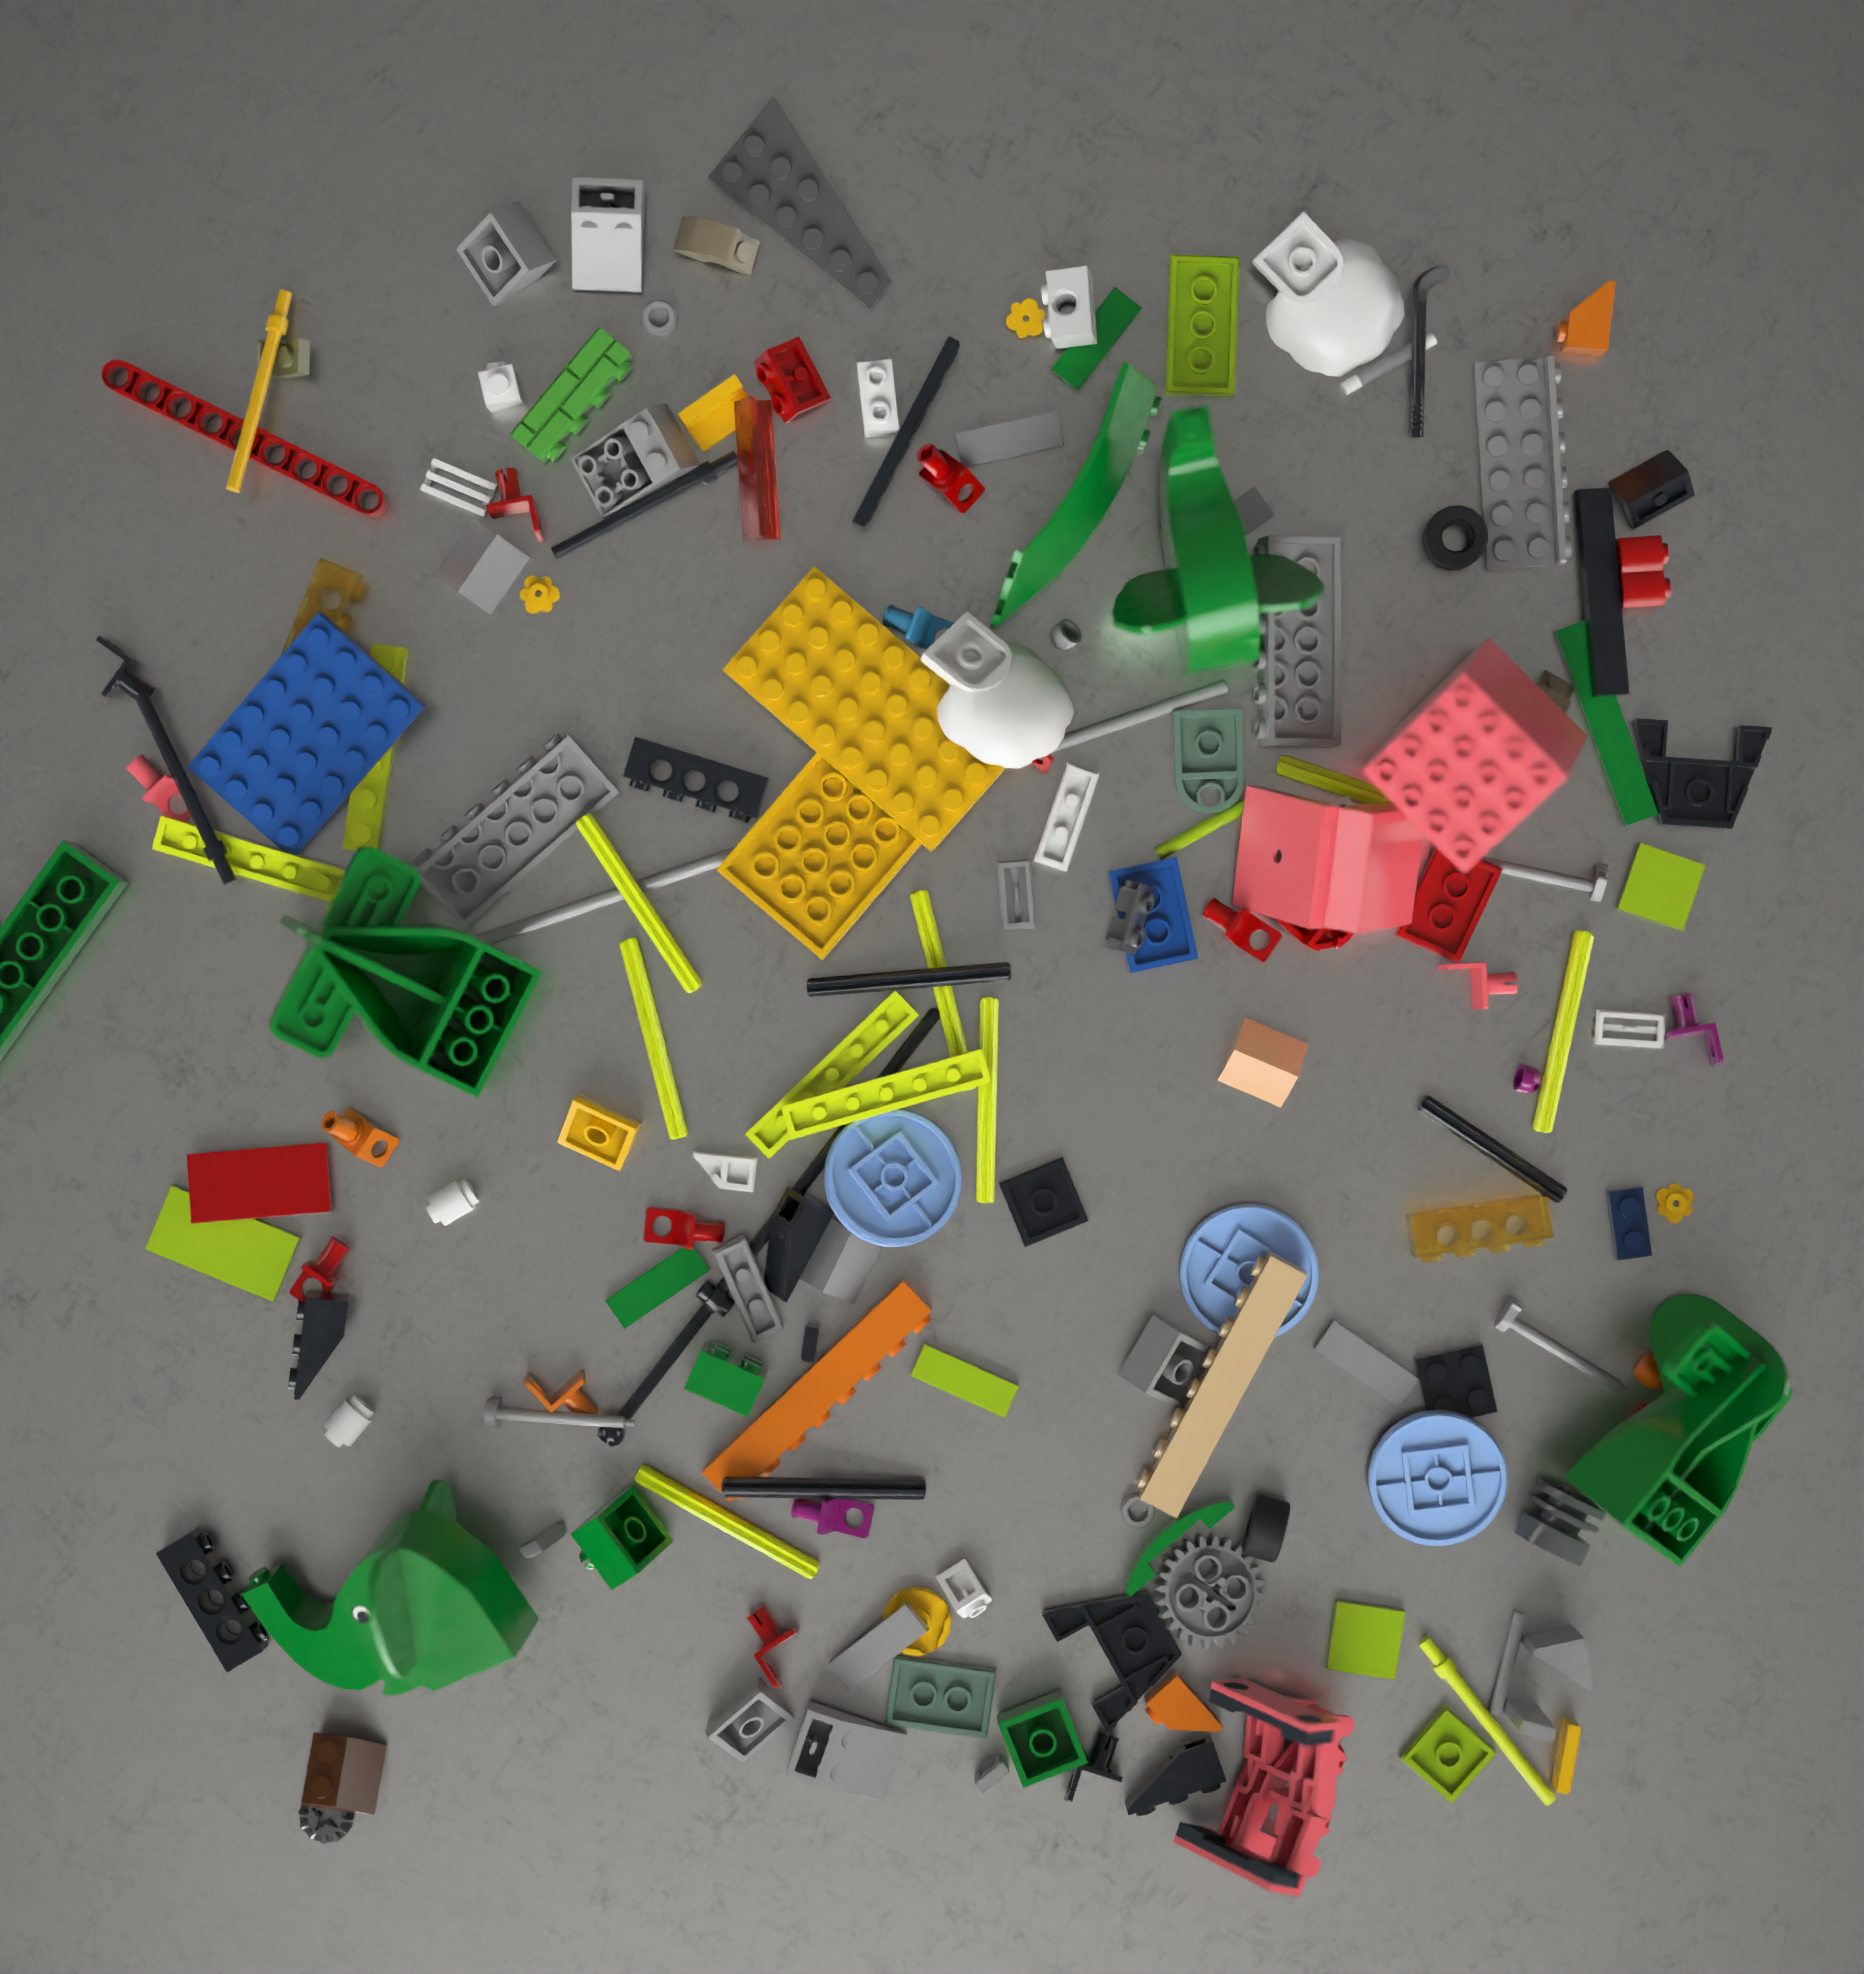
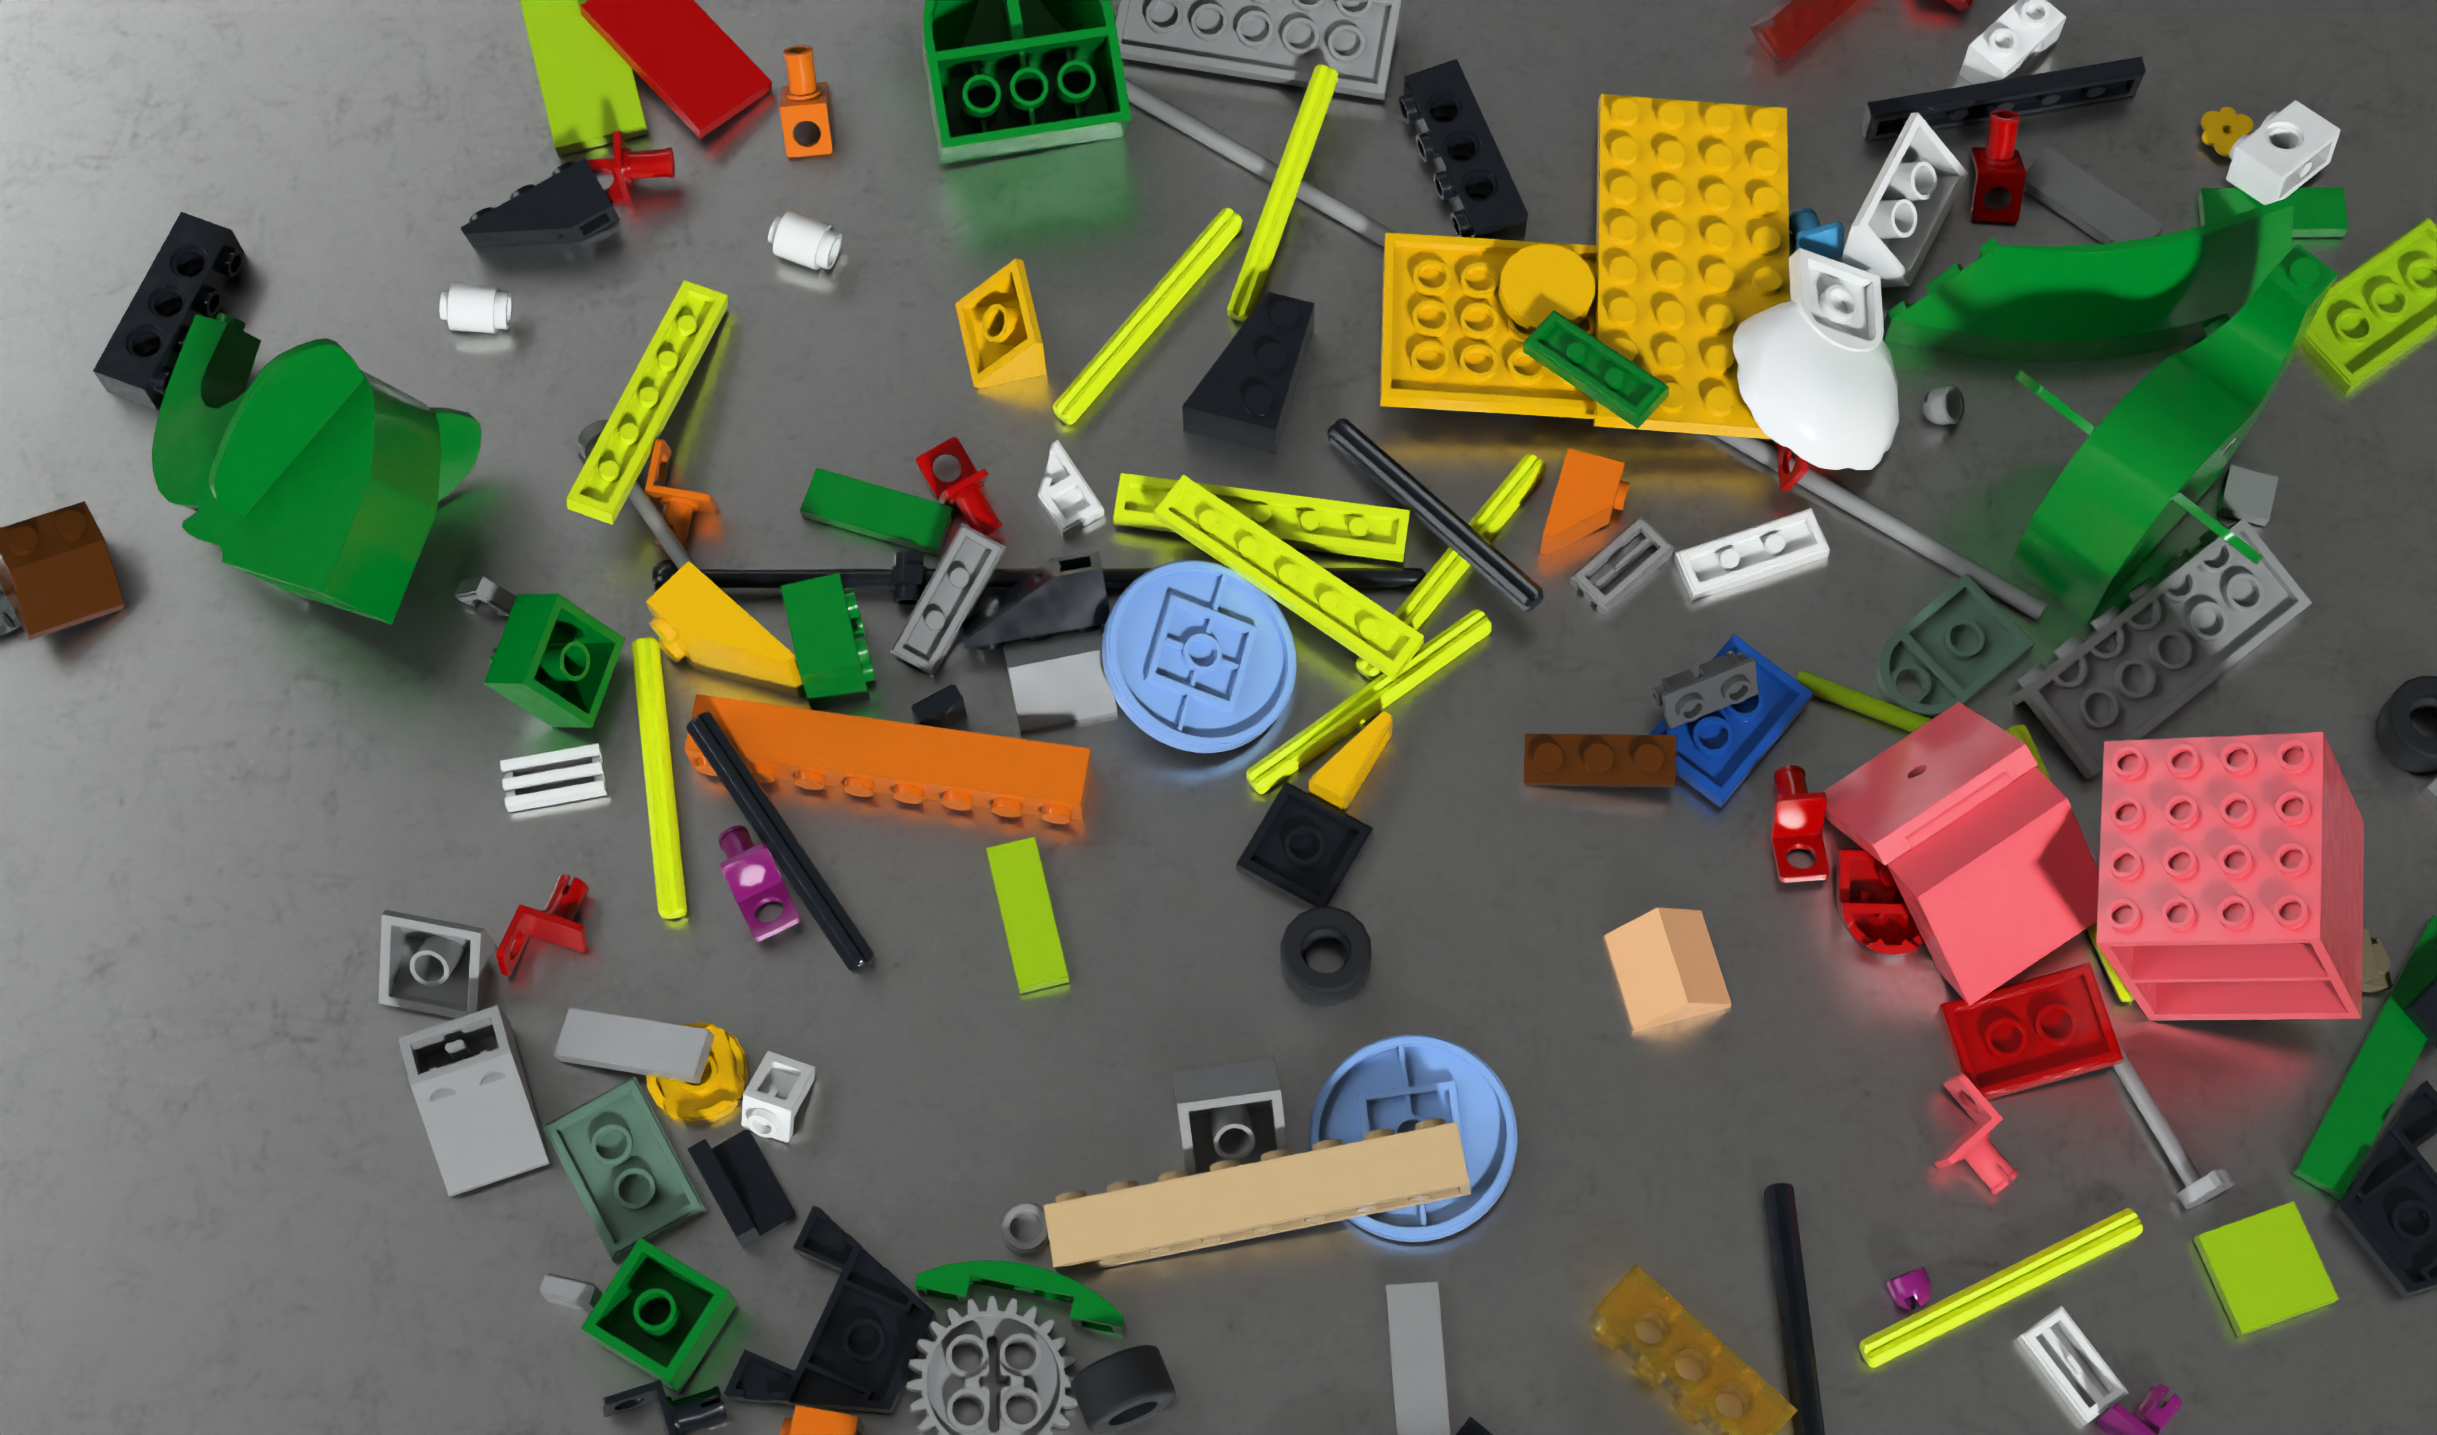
camera: 55 degrees right, 20 degrees down
none -> white tile [500,743,608,812]
none -> neon yellow plate [566,280,728,525]
none -> yellow slope [646,561,805,698]
none -> black panel [687,1130,796,1249]
none -> black wedge [1182,292,1315,454]
none -> black tyre [1280,906,1372,1006]
none -> yellow slope [1309,711,1393,812]
none -> yellow tile [1499,243,1595,329]
none -> green tile [1523,310,1669,429]
none -> reddish brown plate [1524,734,1677,787]
none -> orange slope [1540,448,1630,556]
none -> white slope [1841,112,1968,288]

